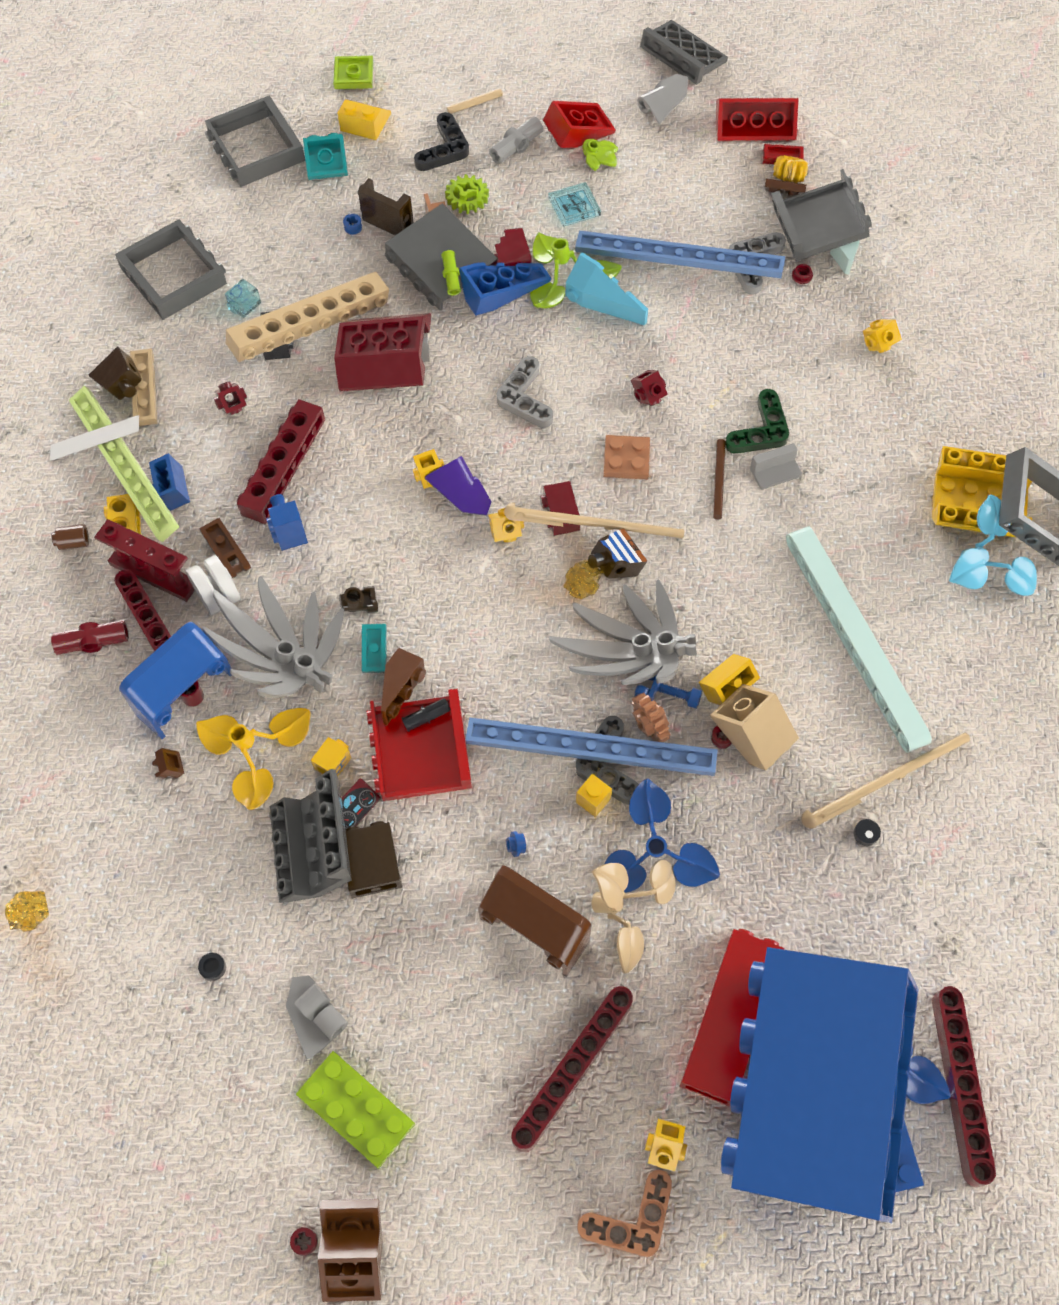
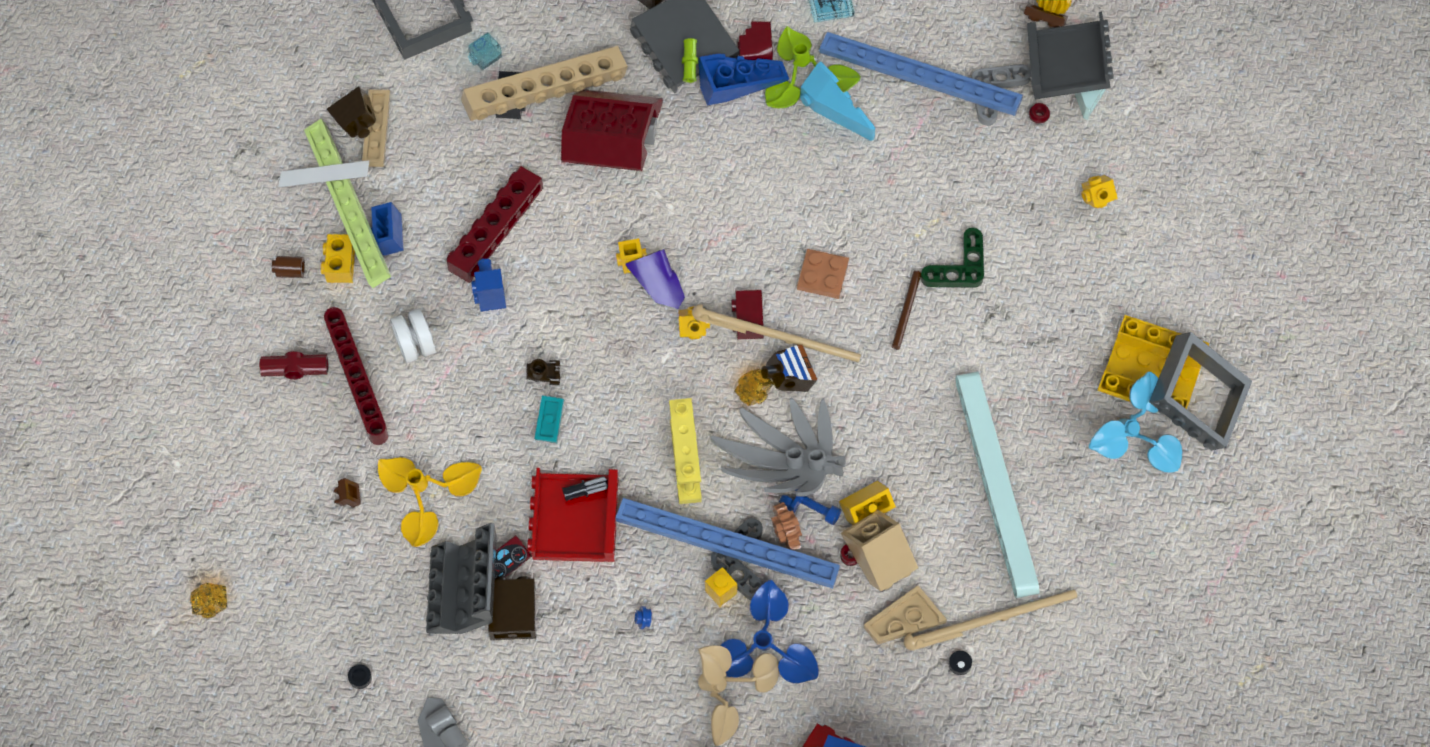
camera: 10 degrees right, 0 degrees up
dark red fence [94,519,195,602] -> none
blue windscreen [119,622,232,739] -> none
reddish brown plate [199,518,251,579] -> none
light grey plant [203,576,344,698] -> none
dark red brick [213,381,247,415] -> none
yellow brick [311,737,351,776] -> none
reddish brown slope [381,648,426,726] -> none
reddish brown windscreen [478,865,592,977] -> none
light grey beam [497,356,553,428] -> none
dark red brick [630,370,668,406] -> none
light grey panel [750,443,802,490] -> none
none -> light yellow fence [669,398,702,504]
none -> tan wing [863,586,947,645]

